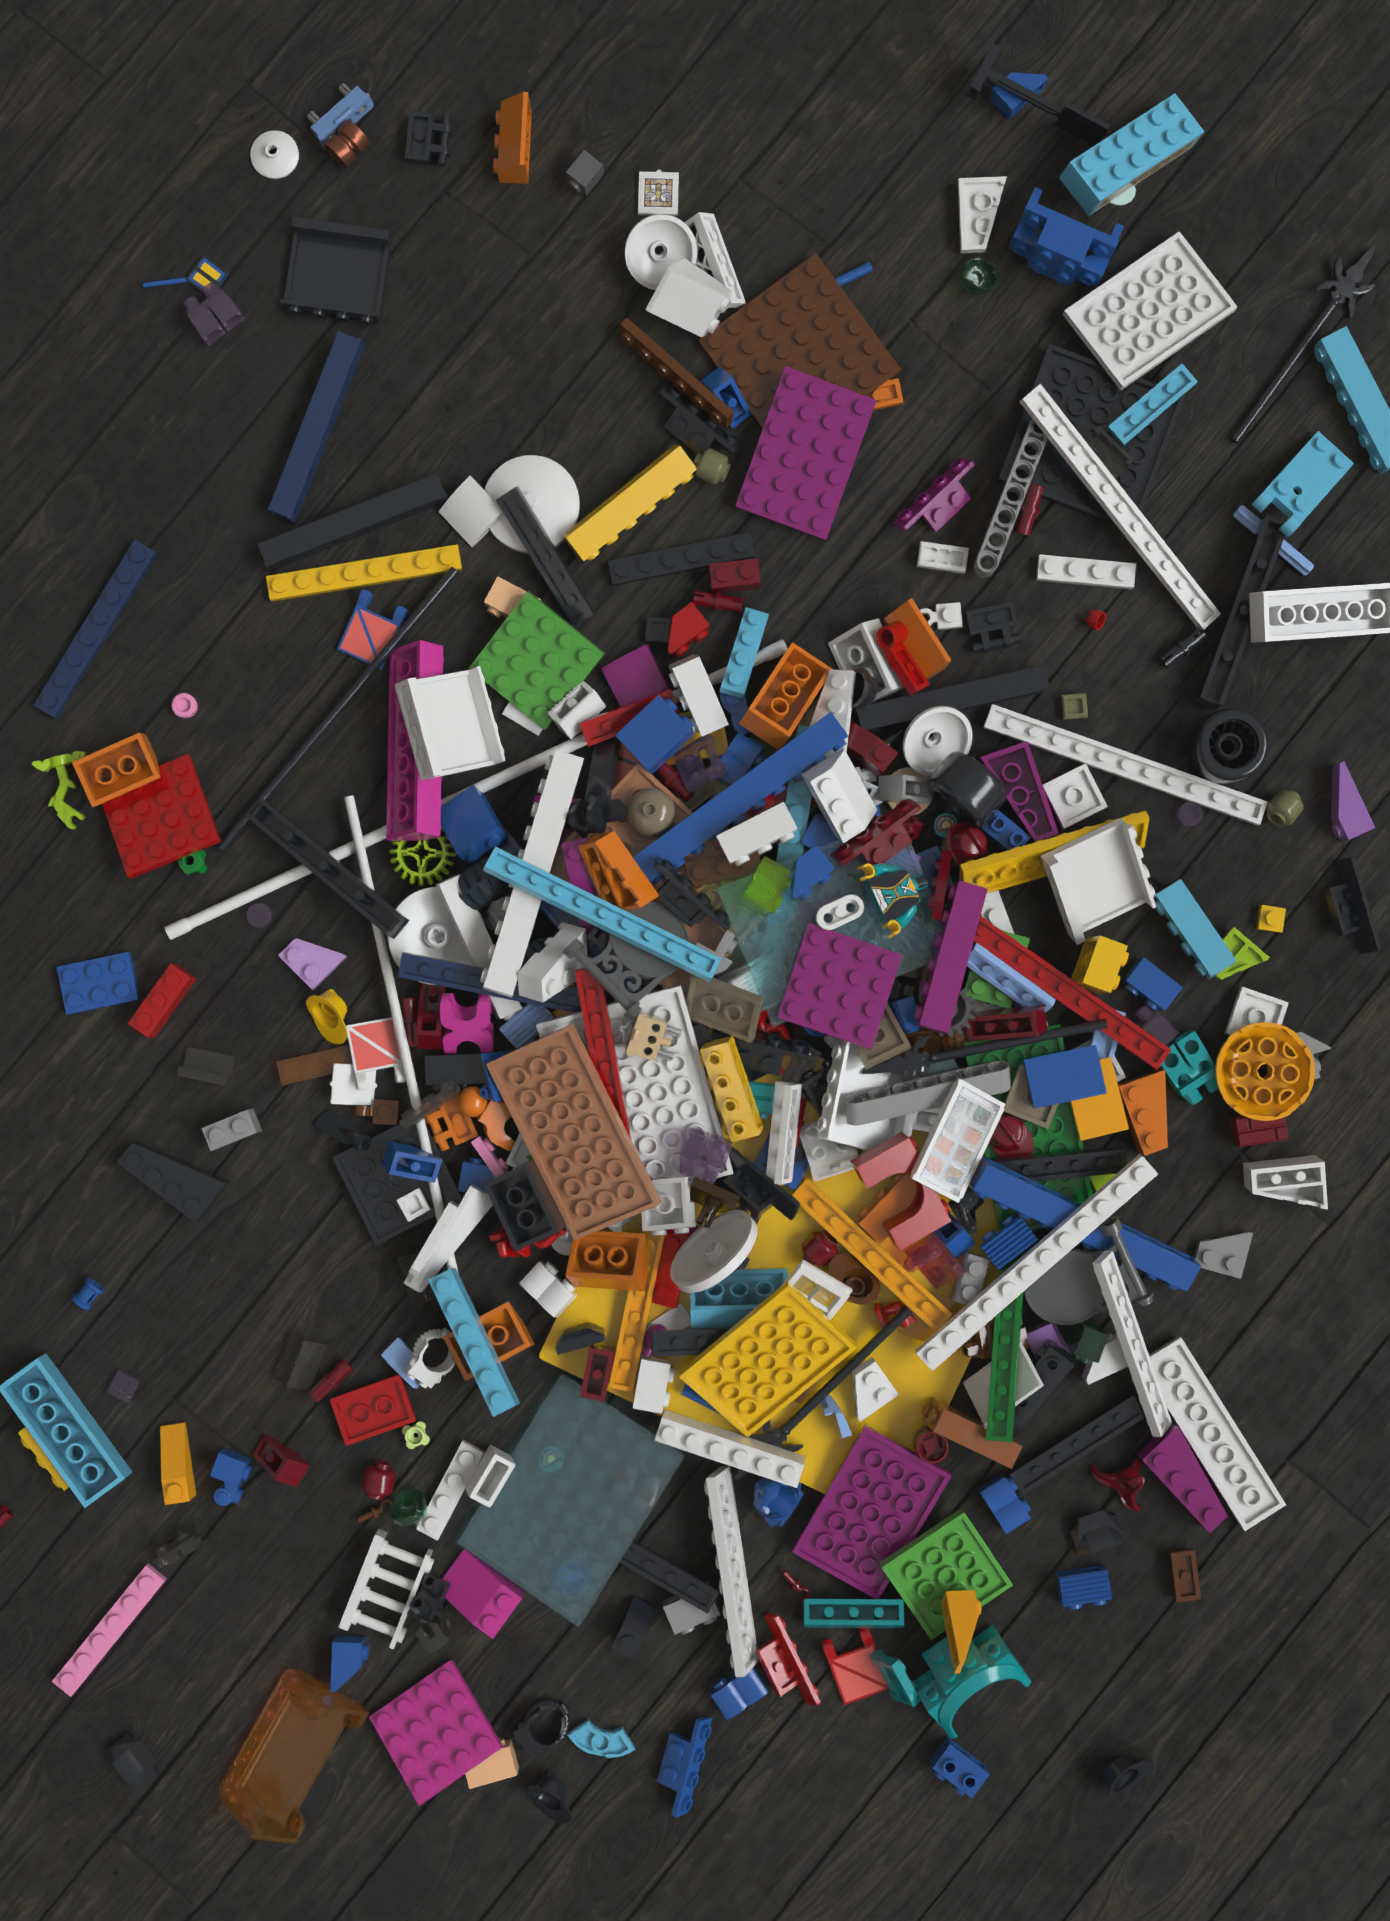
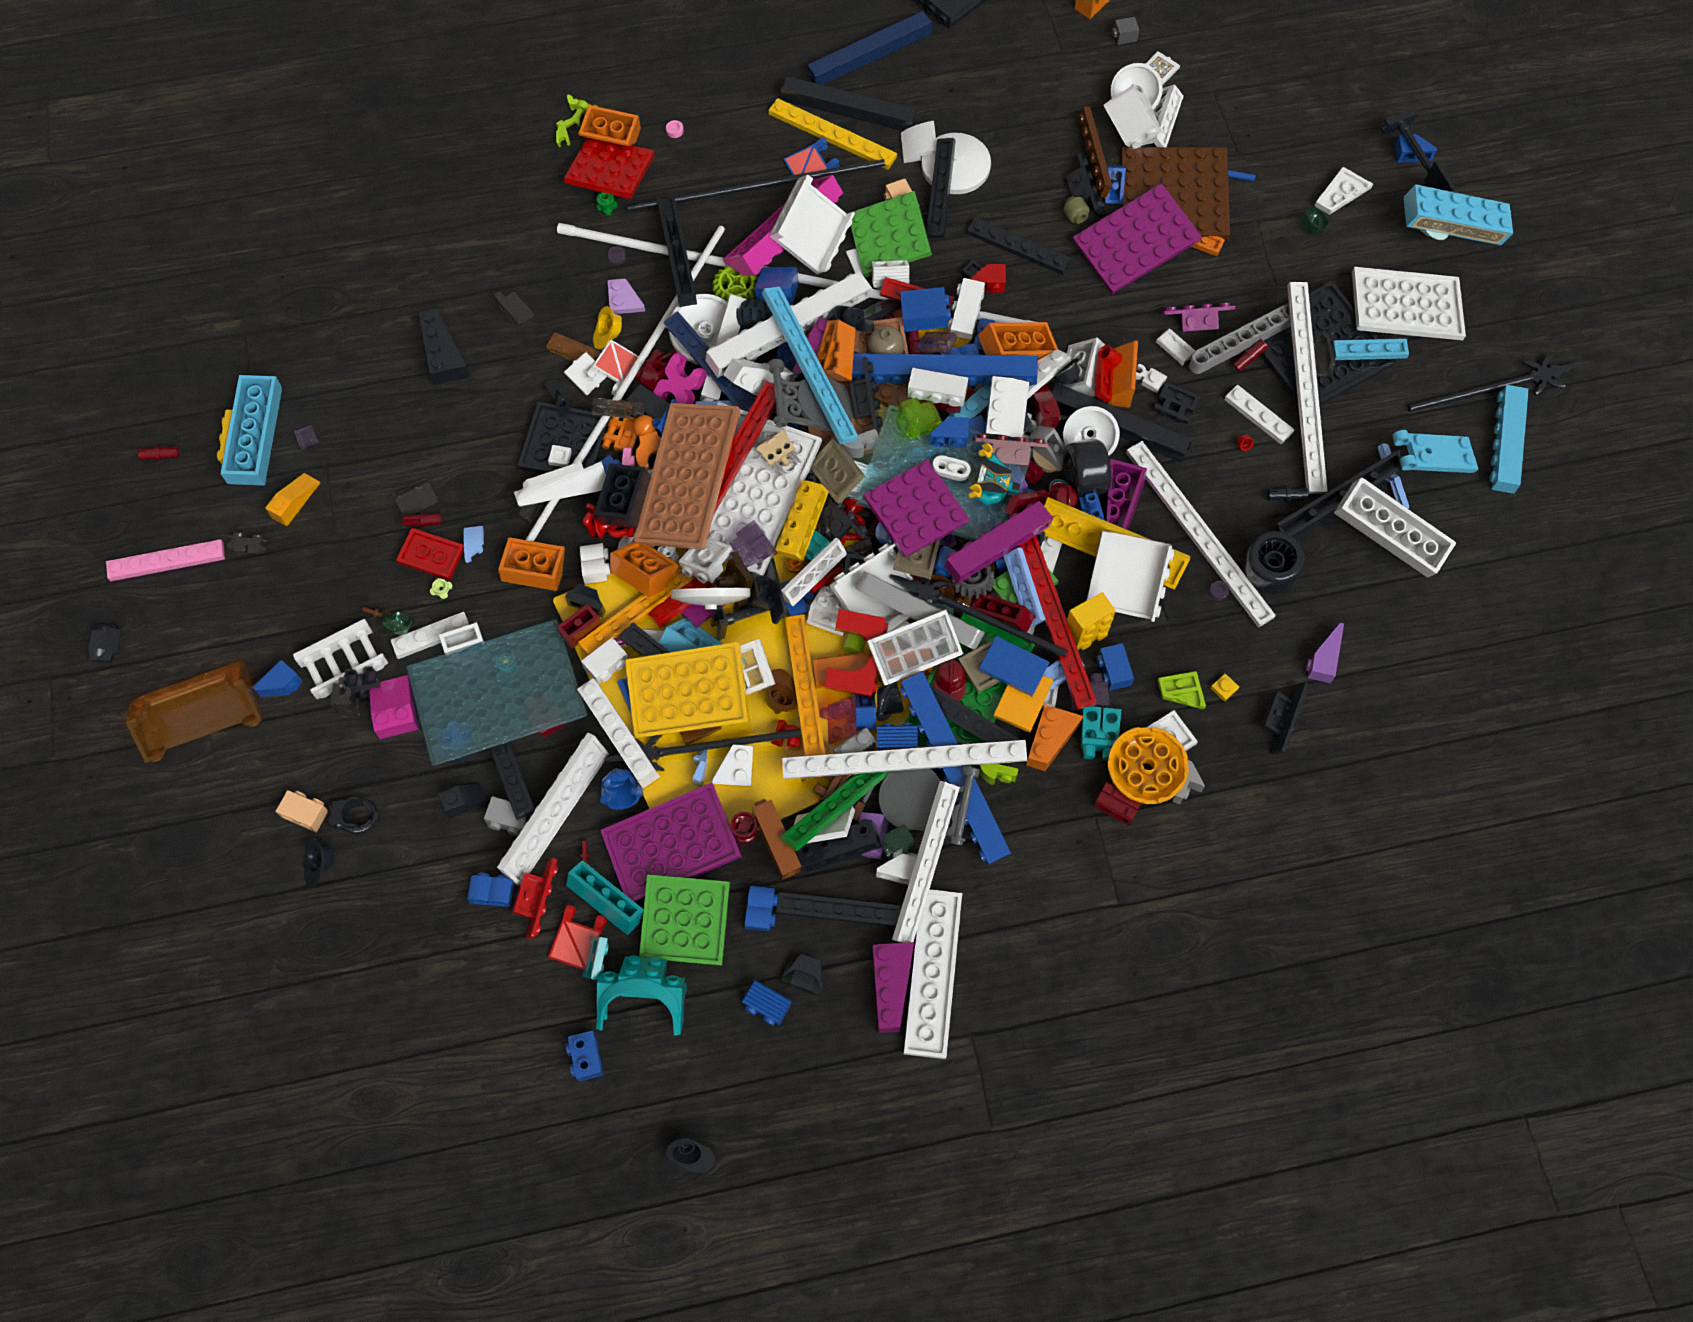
camera: 45 degrees right, 20 degrees down
dark blue plate [34,539,157,719] -> none
blue plate [57,952,140,1015] -> none
blue bush [71,1278,105,1311] -> none
red brick [128,963,197,1038] -> none
light grey brick [202,1109,262,1151] -> none
blue brick [210,1448,252,1506] -> none
dark red slope [252,1434,310,1487] -> none
reddish brown plate [355,1099,400,1125] -> none
dark red head [361,1460,396,1500] -> none
dark pink plate [369,1660,503,1806] -> none
blue slope [382,1141,442,1183] -> none
white piece [405,1328,455,1389] -> none
medium azure brick [428,1268,520,1417] -> none
yellow brick [562,445,697,561] -> none
medium azure tile [567,1719,635,1758] -> none
magenta slope [601,645,669,707] -> none
blue bracket [657,1716,712,1817] -> none
dark red pin [693,590,743,613] -> none
dark red brick [709,559,761,593] -> none
medium azure plate [720,607,769,699] -> none
dark red head [801,1230,838,1267] -> none
light orange slope [941,1590,981,1674] -> none
blue piece [1008,187,1124,287] -> none
white plate [1042,763,1108,829] -> none
olive tile [1060,693,1088,720] -> none
dark red piece [1091,1459,1145,1512] -> none
medium azure brick [1154,879,1236,979] -> none
reddish brown plate [1169,1548,1201,1602] -> none
light grey wing [1194,1231,1253,1279] -> none
white wedge [1243,1155,1328,1210] -> none
olive head [1266,790,1303,826] -> none

